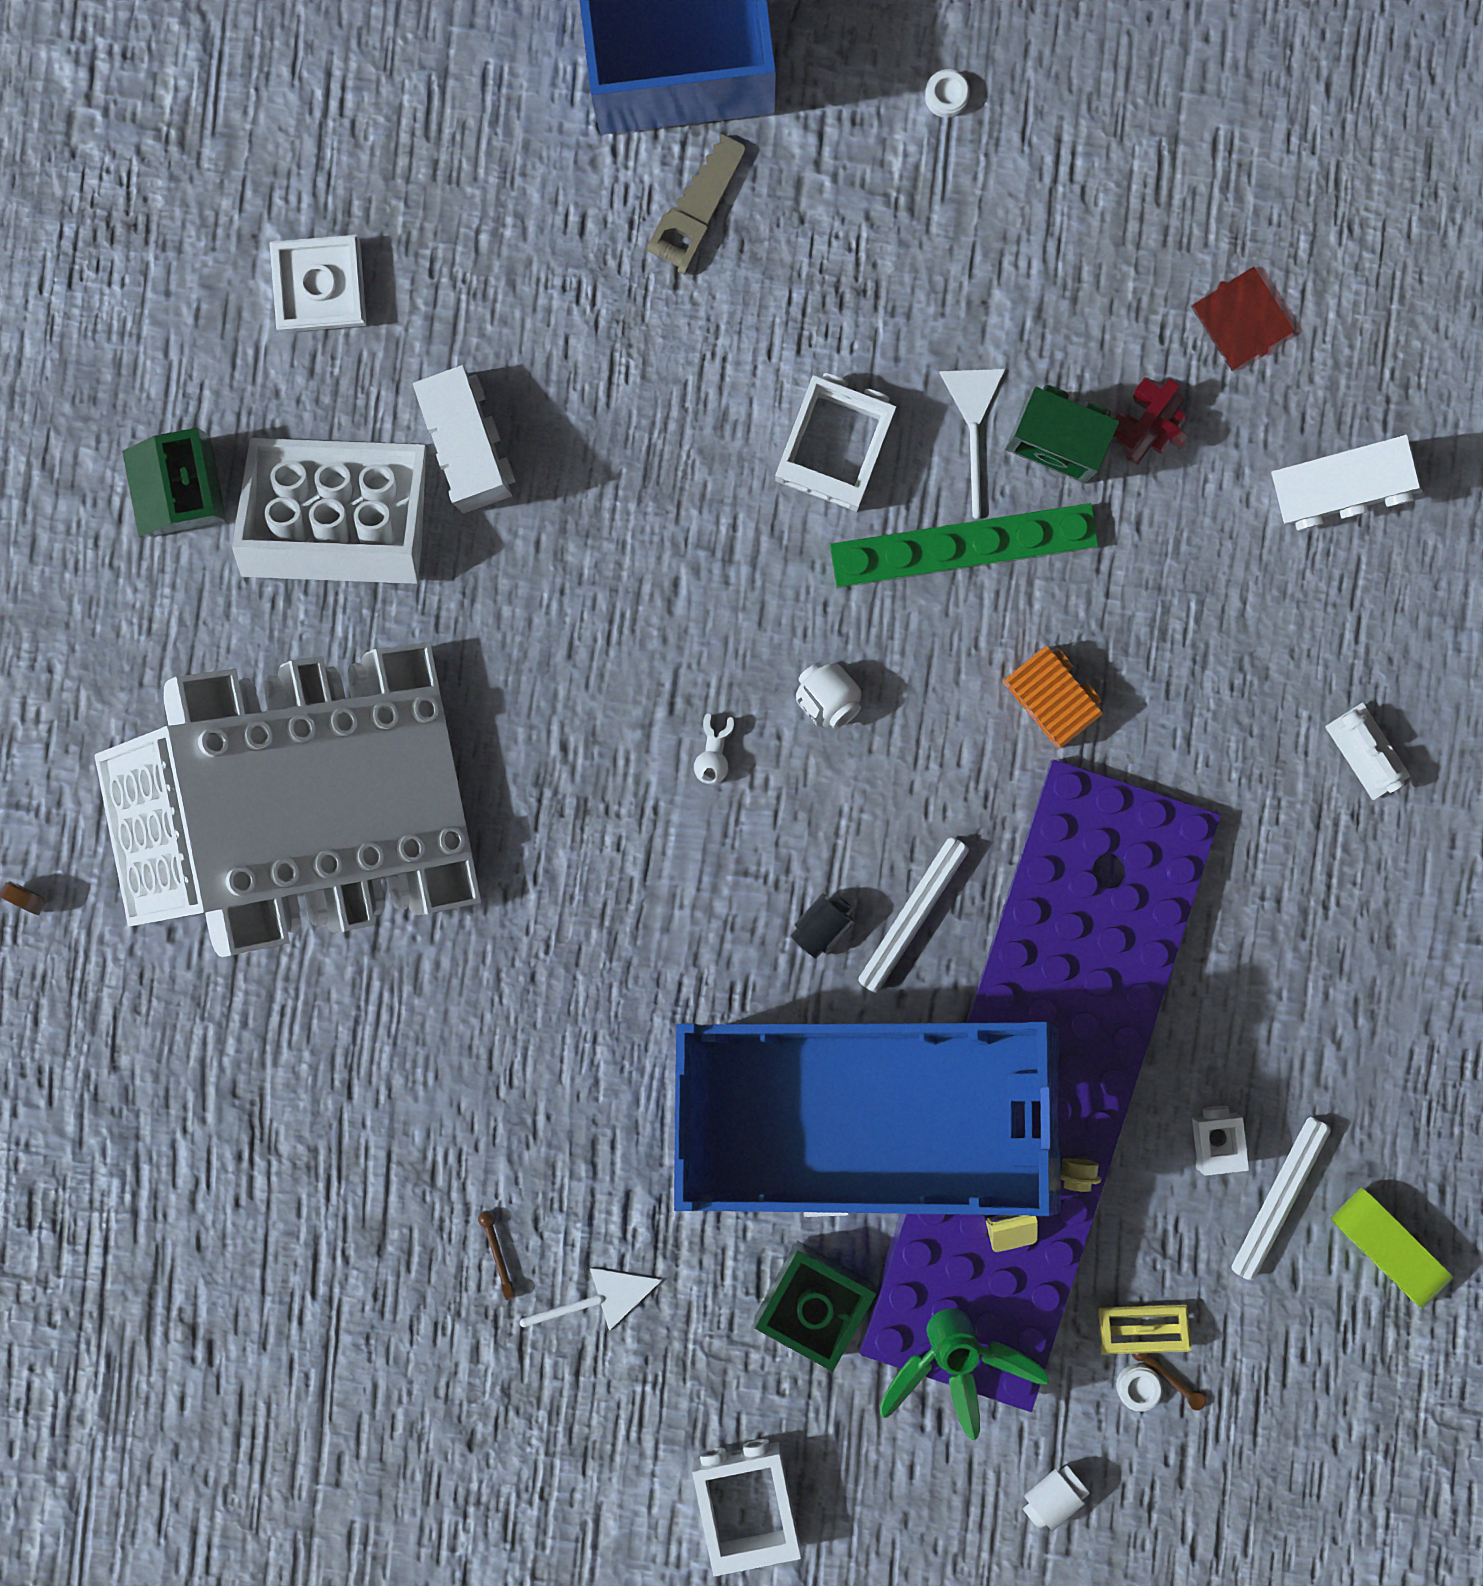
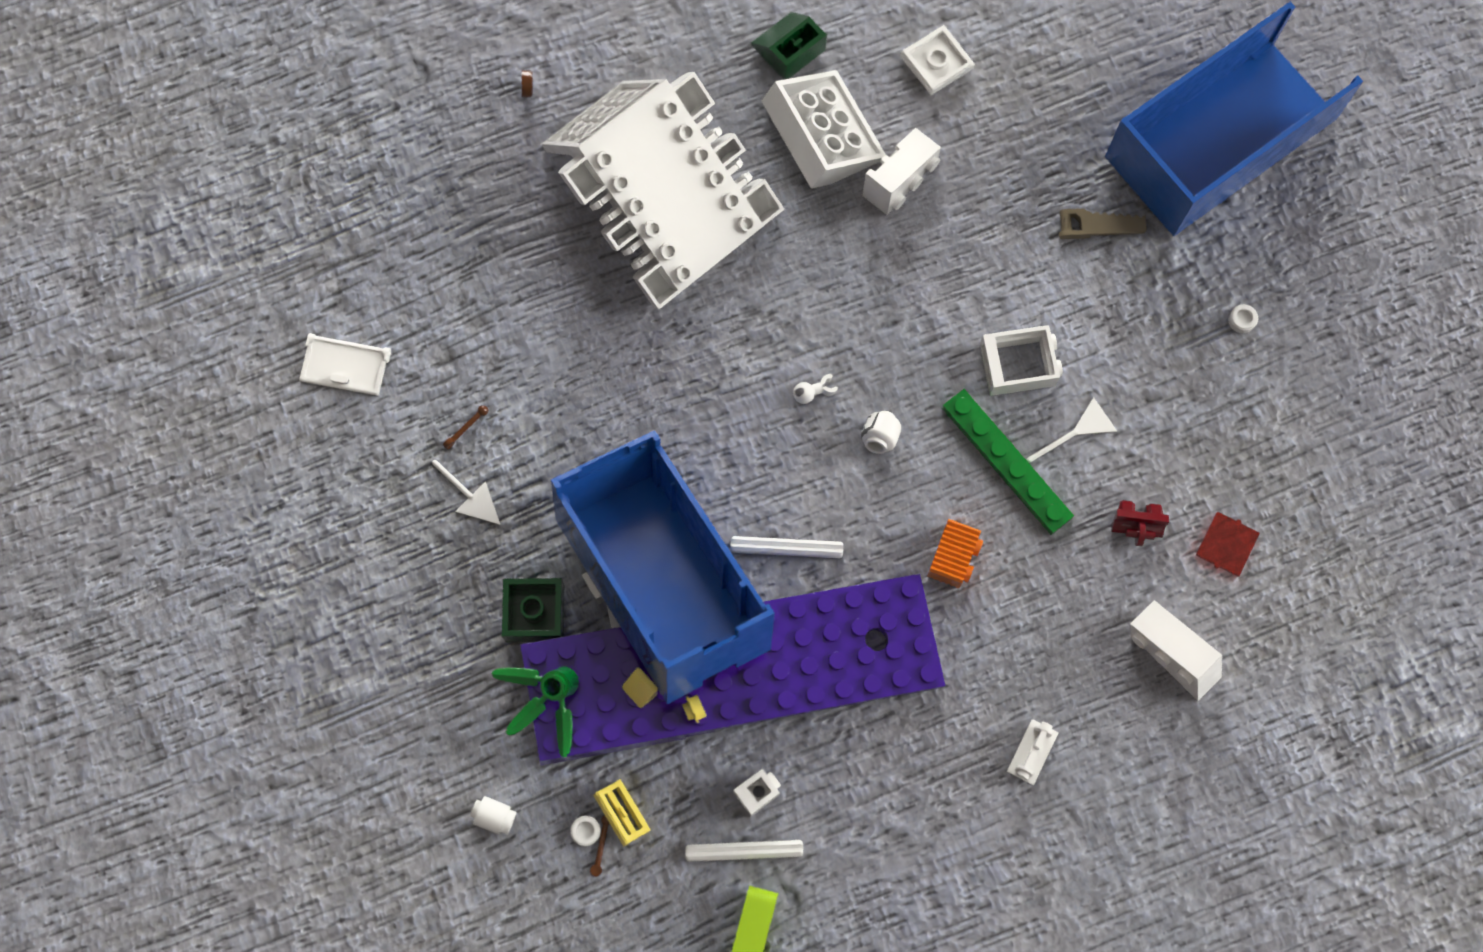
camera: 60 degrees right, 15 degrees down
white window [692,1439,801,1577] -> none
black brick [790,892,855,959] -> none
dark green brick [1005,385,1119,483] -> none
none -> white door [299,333,391,396]

